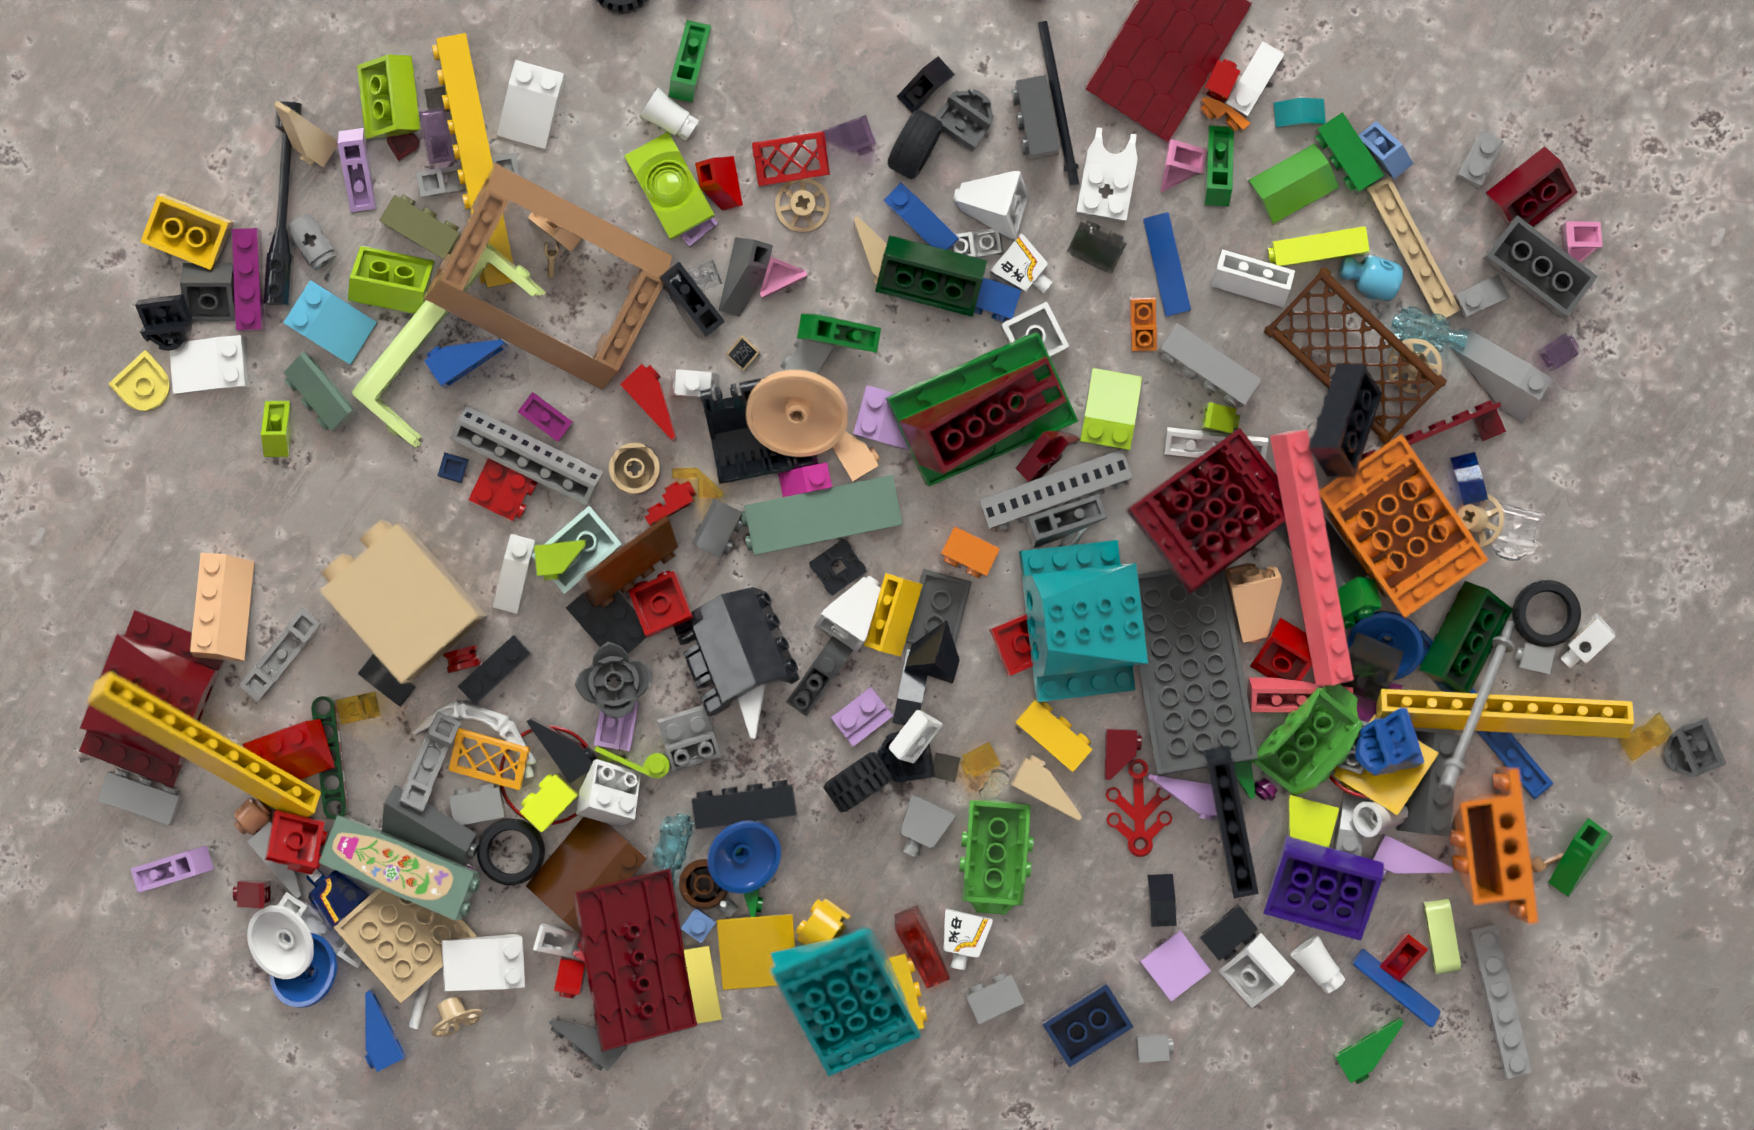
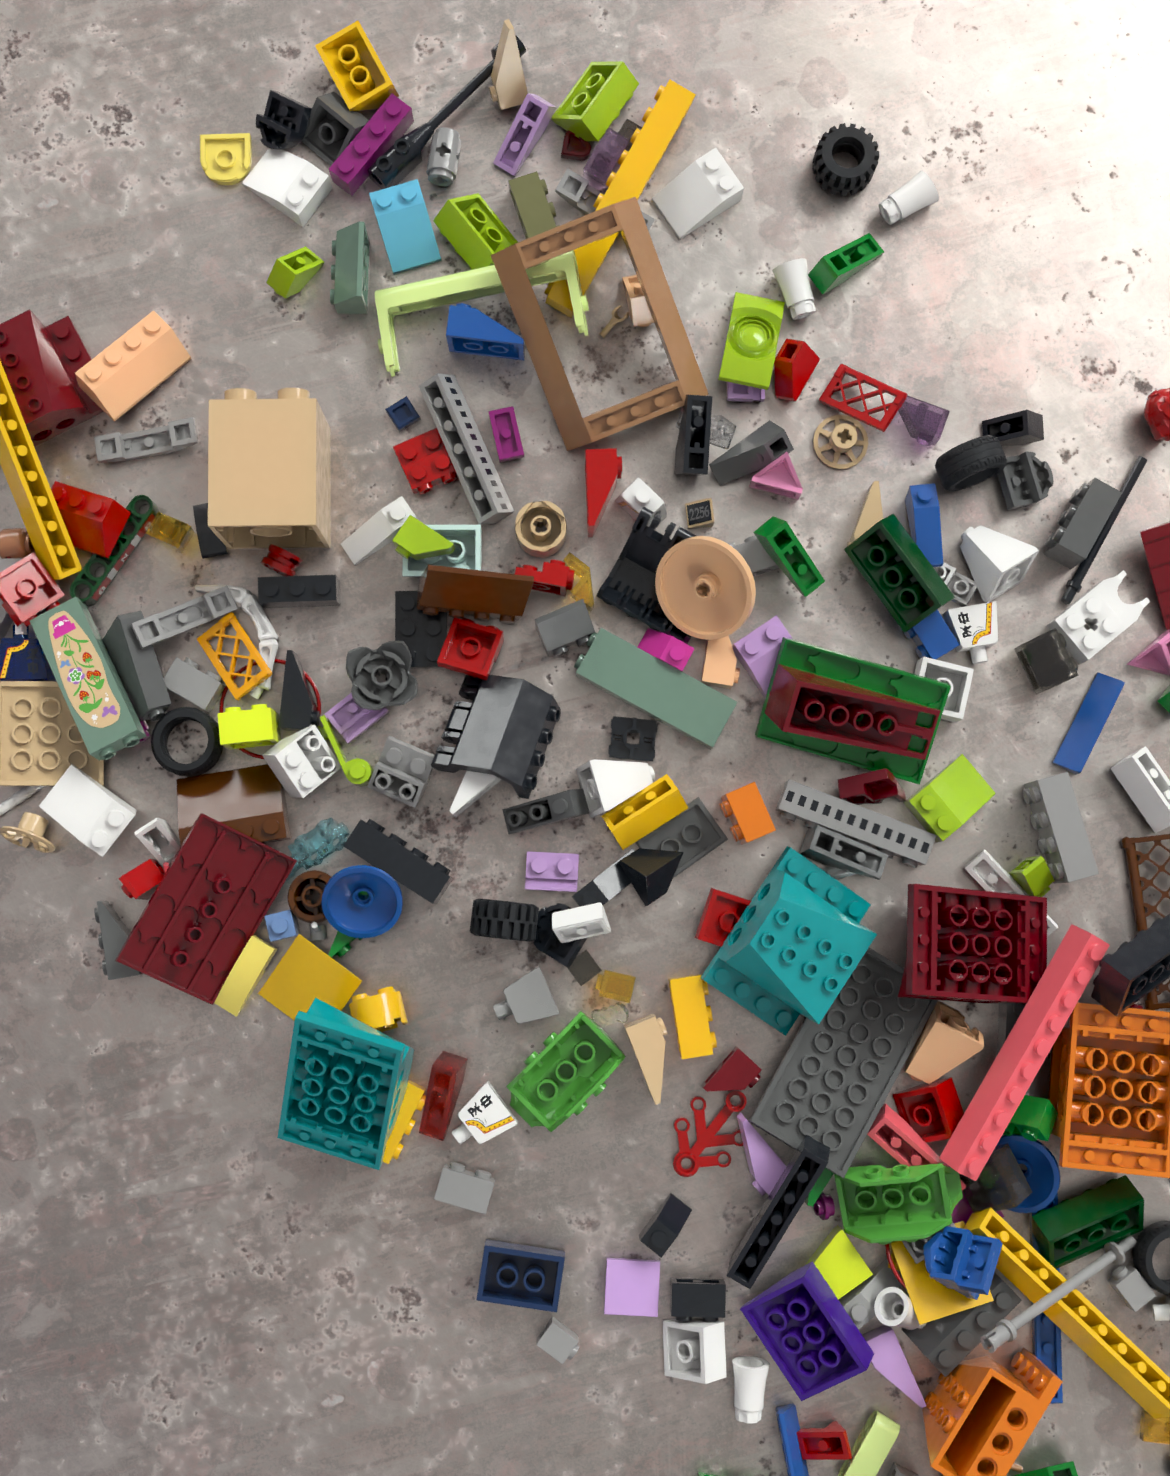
camera: 30 degrees right, 5 degrees down
orange slope [1130,297,1157,351] -> none

